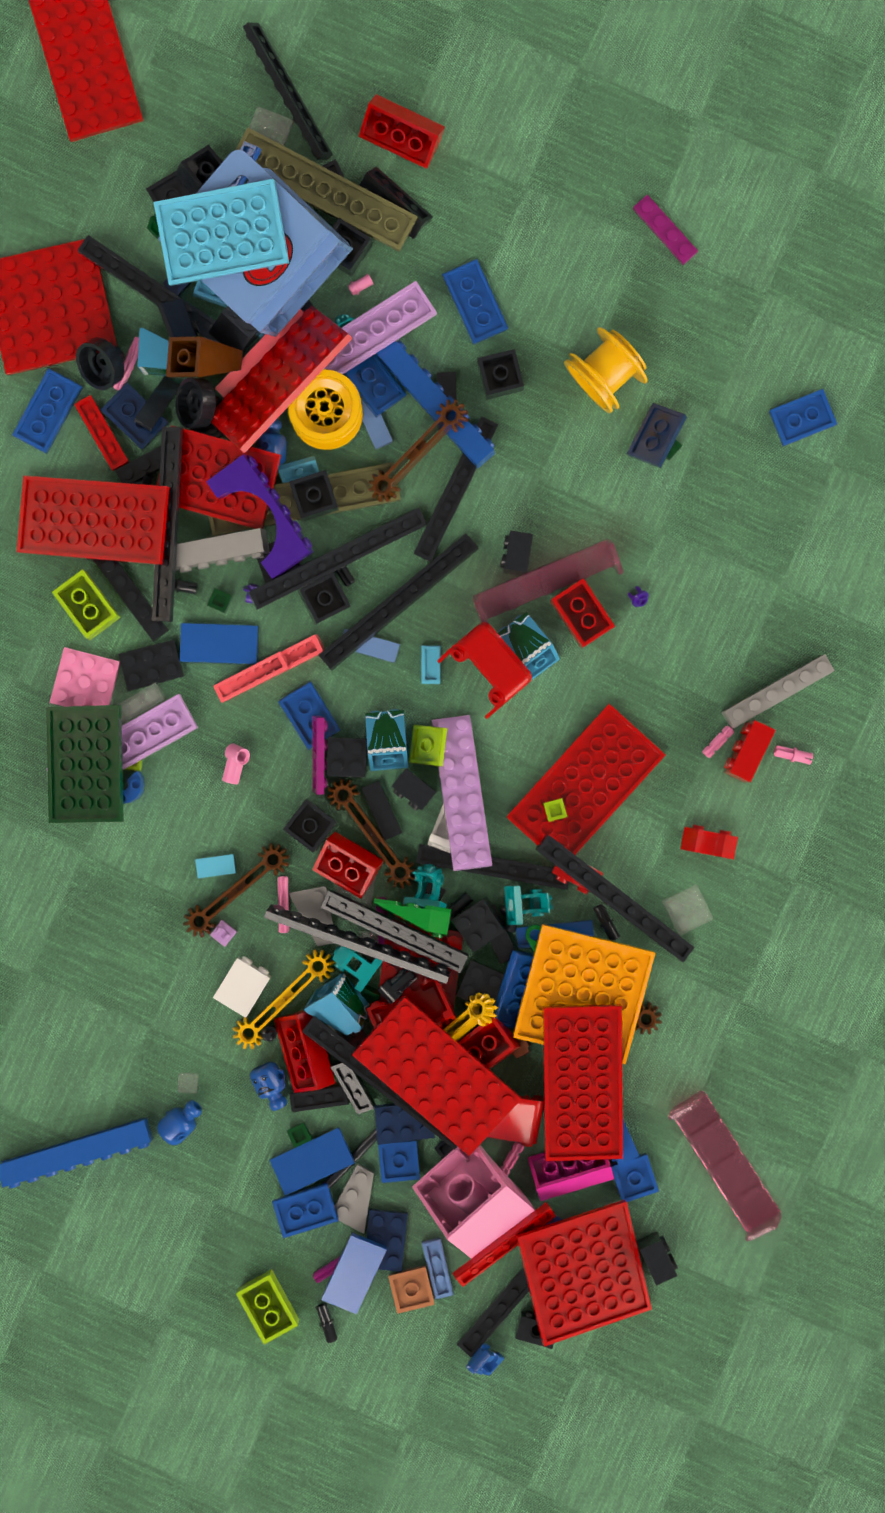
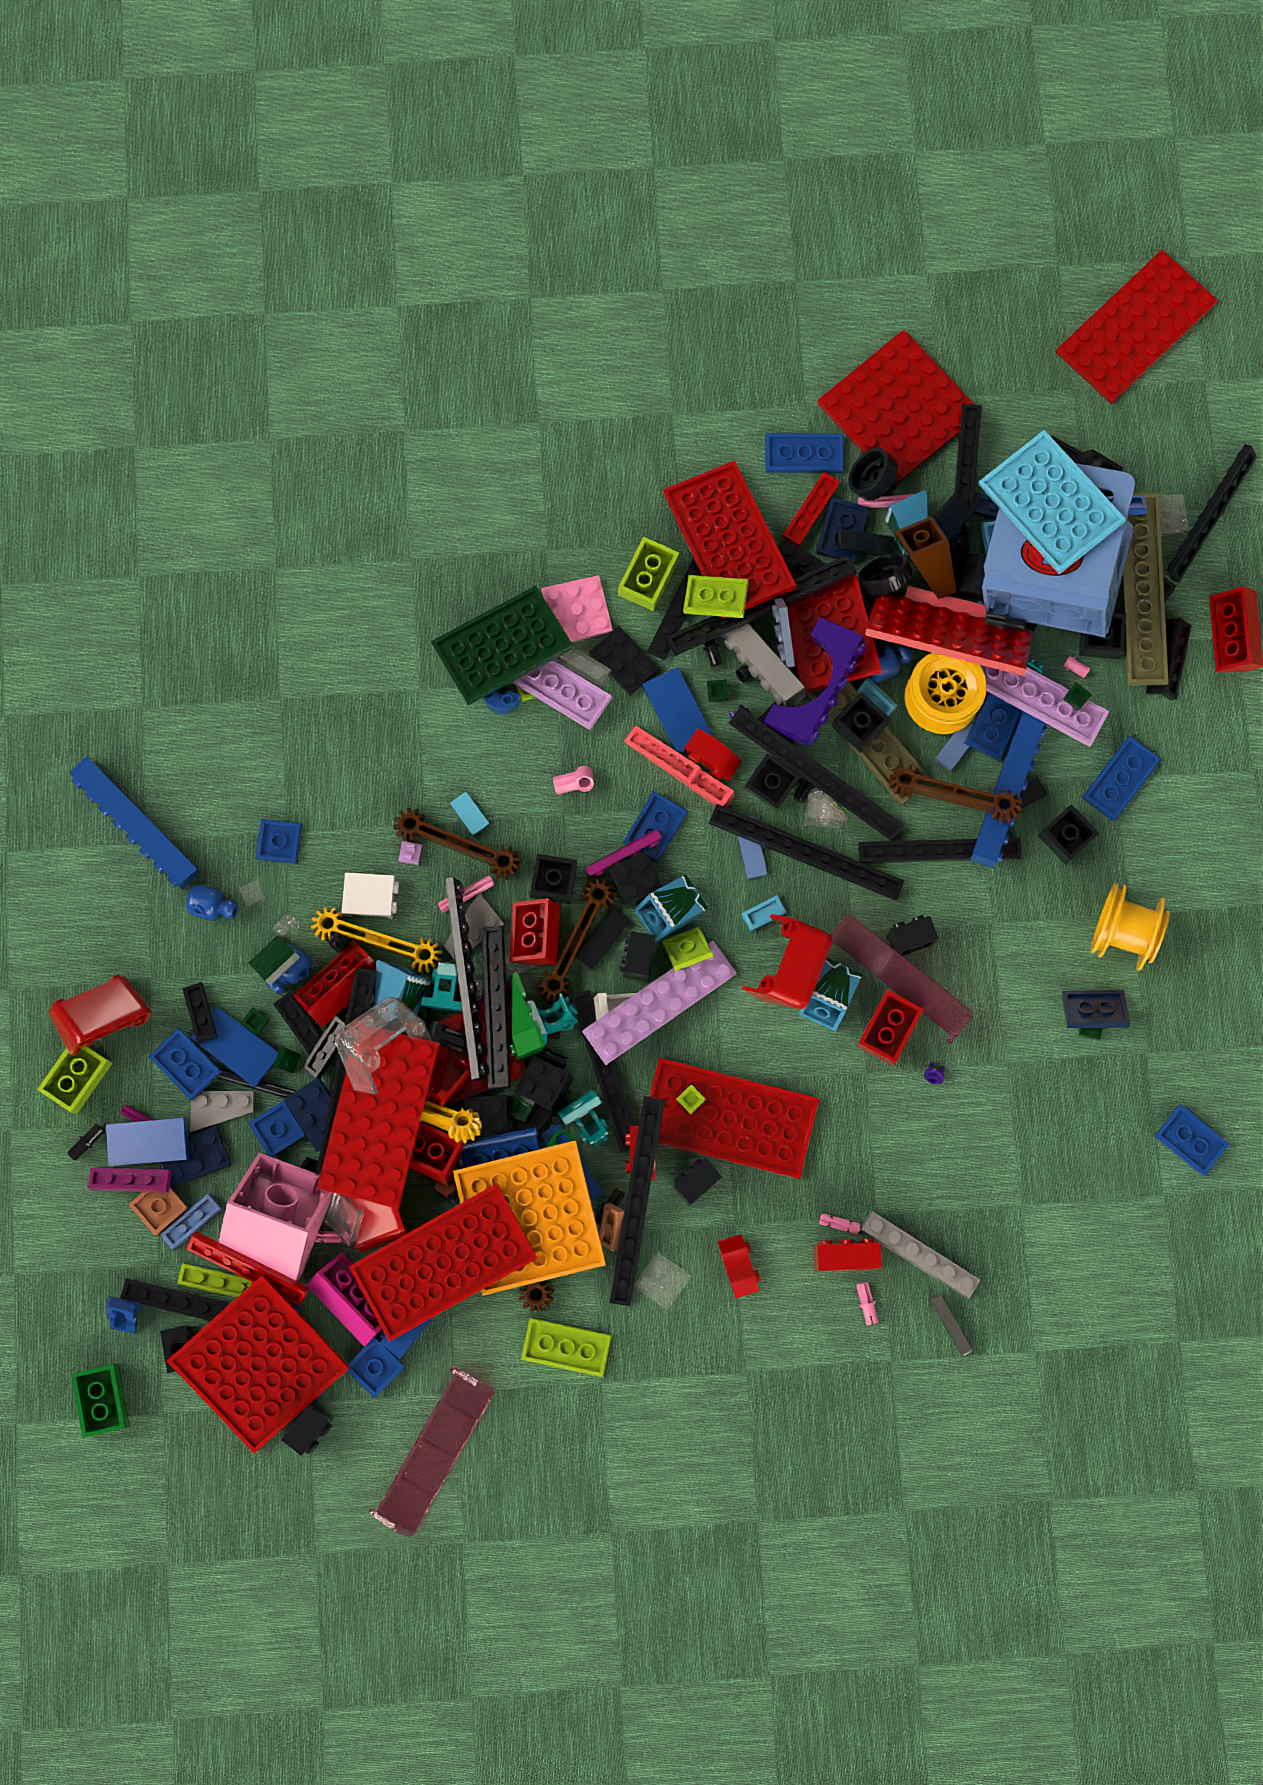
camera: 60 degrees right, 10 degrees down
none -> red windscreen [49,975,151,1056]
none -> green brick [71,1364,130,1438]
none -> magenta plate [87,1168,172,1193]
none -> lime tile [177,1263,253,1297]
none -> black tile [182,982,218,1044]
none -> dark green tile [248,935,300,986]
none -> blue tile [256,819,302,864]
none -> clear piece [271,912,301,938]
none -> dark green plate [274,1047,301,1074]
none -> clear tile [325,1193,364,1247]
none -> clear windscreen [335,997,431,1094]
none -> dark green plate [508,1096,537,1124]
none -> lime tile [520,1318,612,1377]
none -> nougat plate [599,1203,625,1251]
none -> black brick [673,1158,722,1206]
none -> lime tile [683,575,749,618]
none -> red brick [684,728,742,781]
none -> black hinge [736,665,752,683]
none -> sand blue plate [772,598,795,667]
none -> clear slope [803,791,848,830]
none -> dark grey piece [929,1293,973,1357]
none -> black axle [984,612,1026,632]
none -> dark green plate [1063,682,1092,711]

